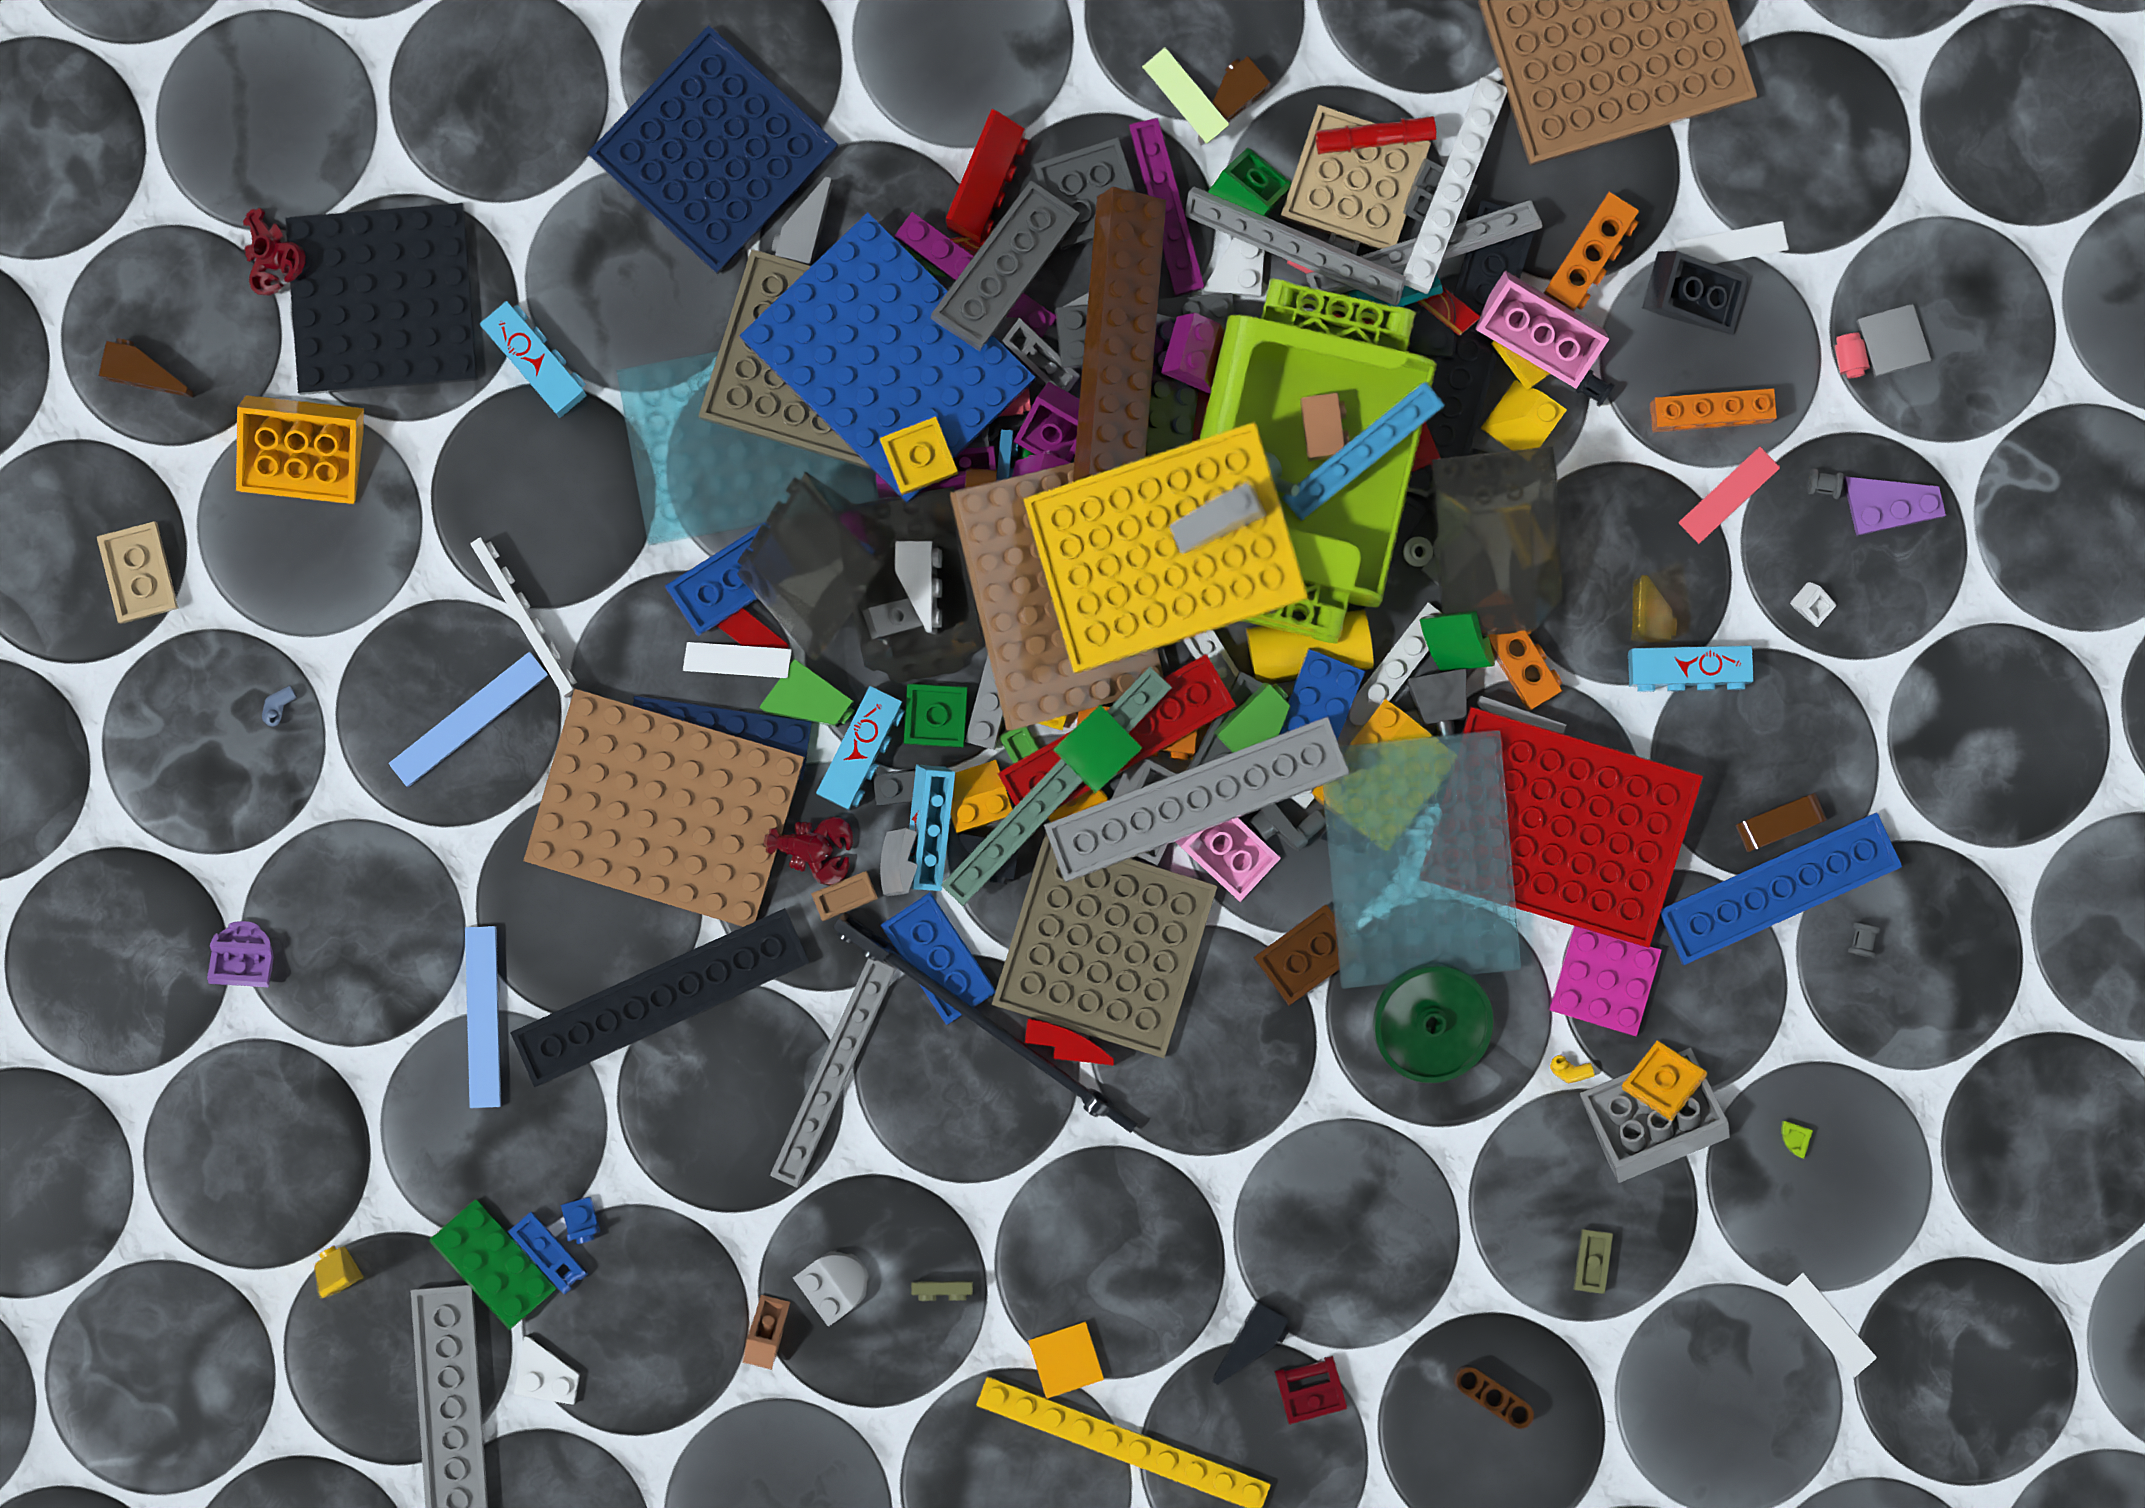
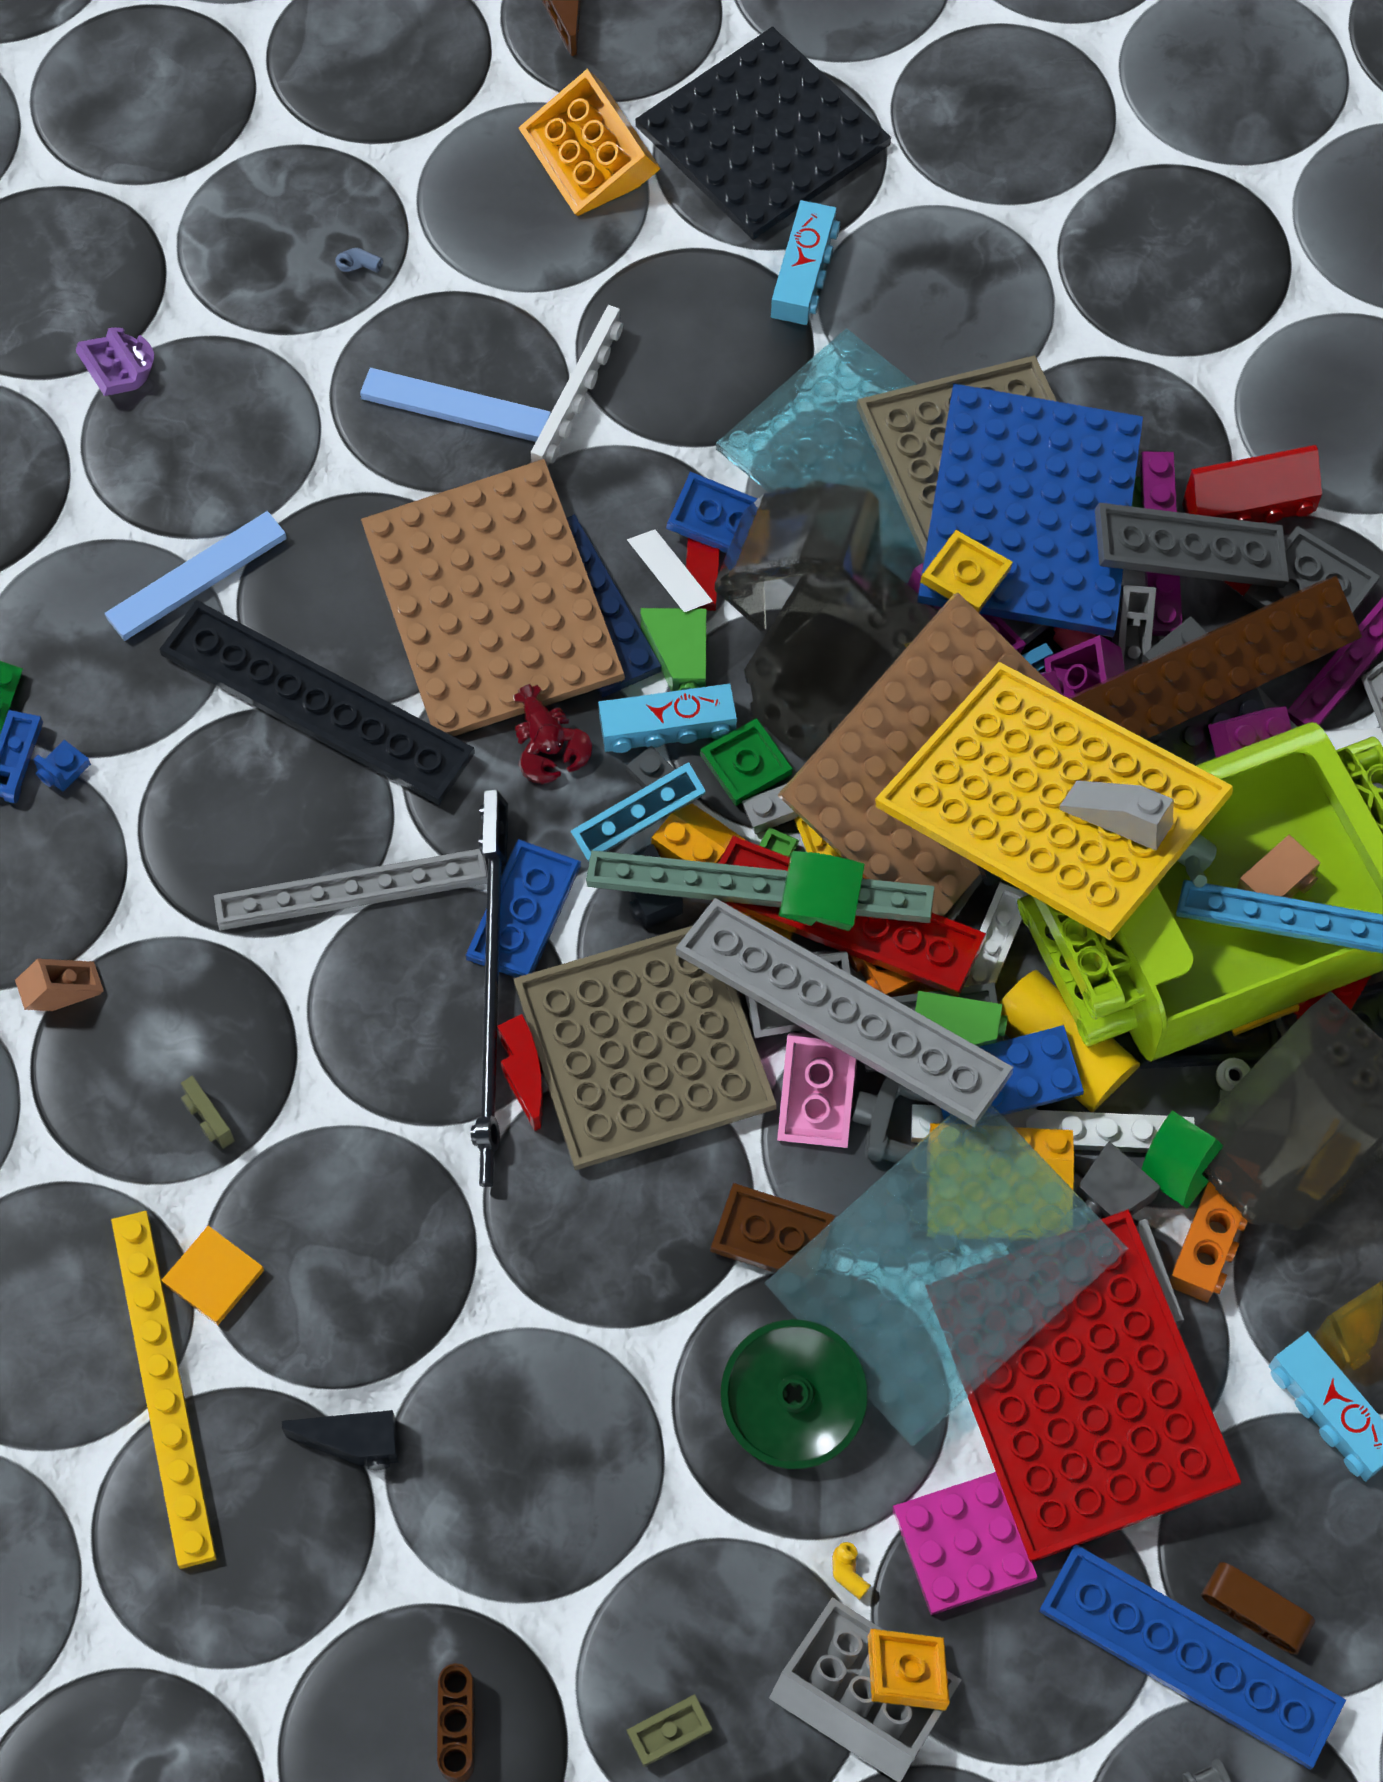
camera: 55 degrees right, 20 degrees down
tan plate [97,521,179,624] -> none
dark red animal [243,208,305,296] -> none
dark blue plate [587,25,839,275] -> none
light grey slope [772,177,833,266] -> none
light grey slope [793,1250,869,1327] -> none
medium nougat tile [811,871,878,921] -> none
light grey plate [862,598,922,639] -> none
light grey slope [880,828,918,896] -> none
white slope [895,541,942,634] -> none
dark red plate [1274,1355,1347,1425] -> none

